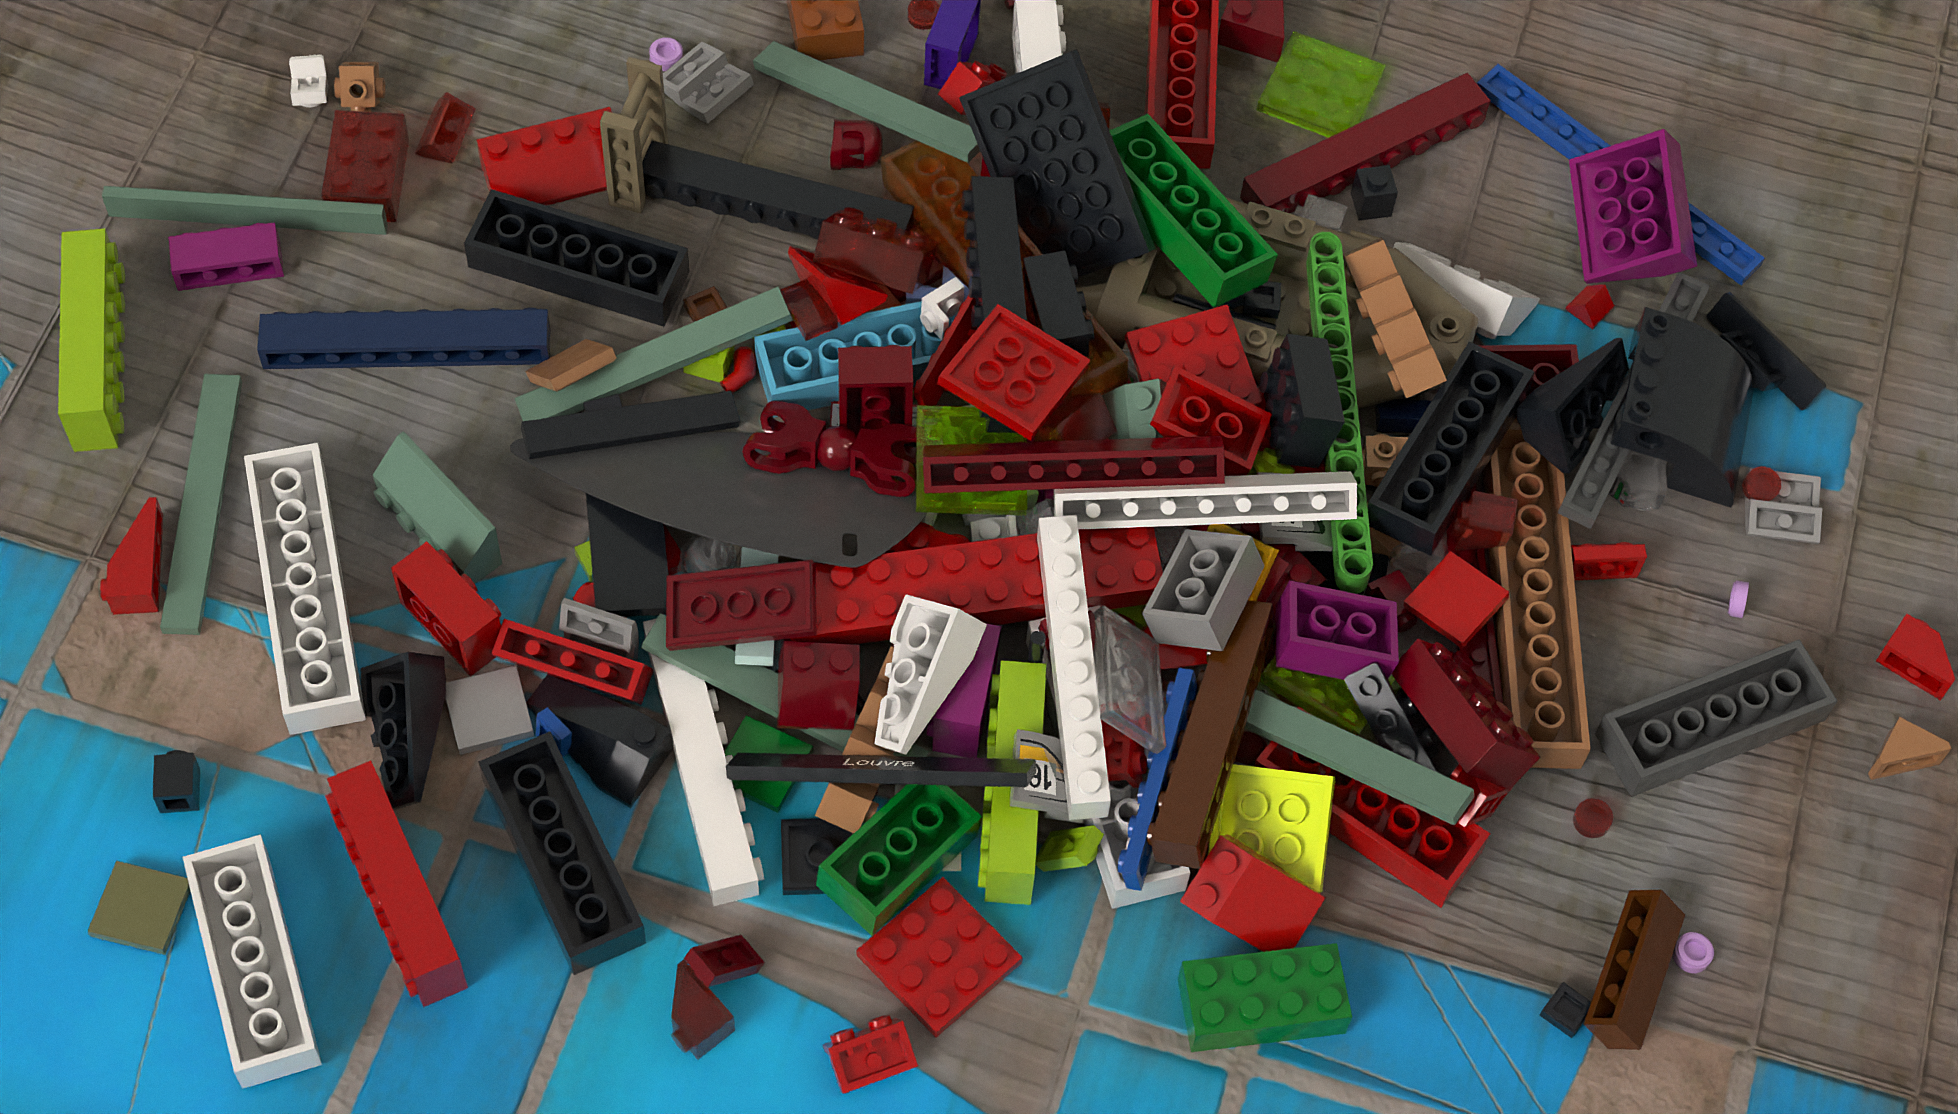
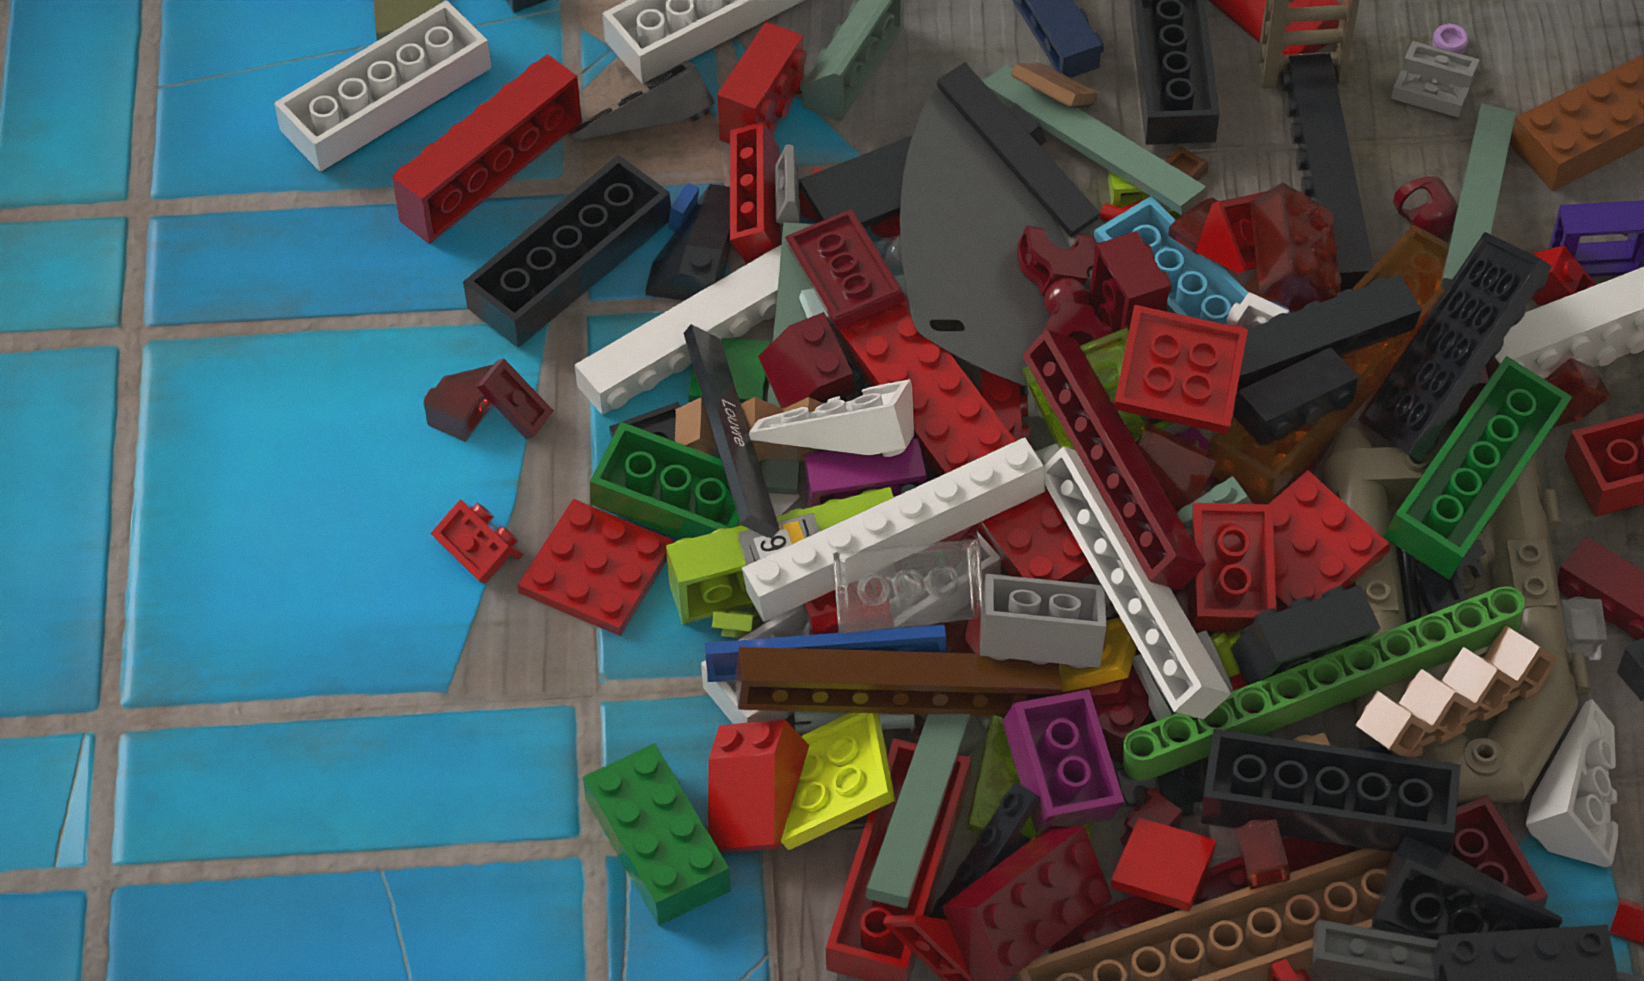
camera: 75 degrees right, 5 degrees down
light grey tile [445,665,534,755] -> none

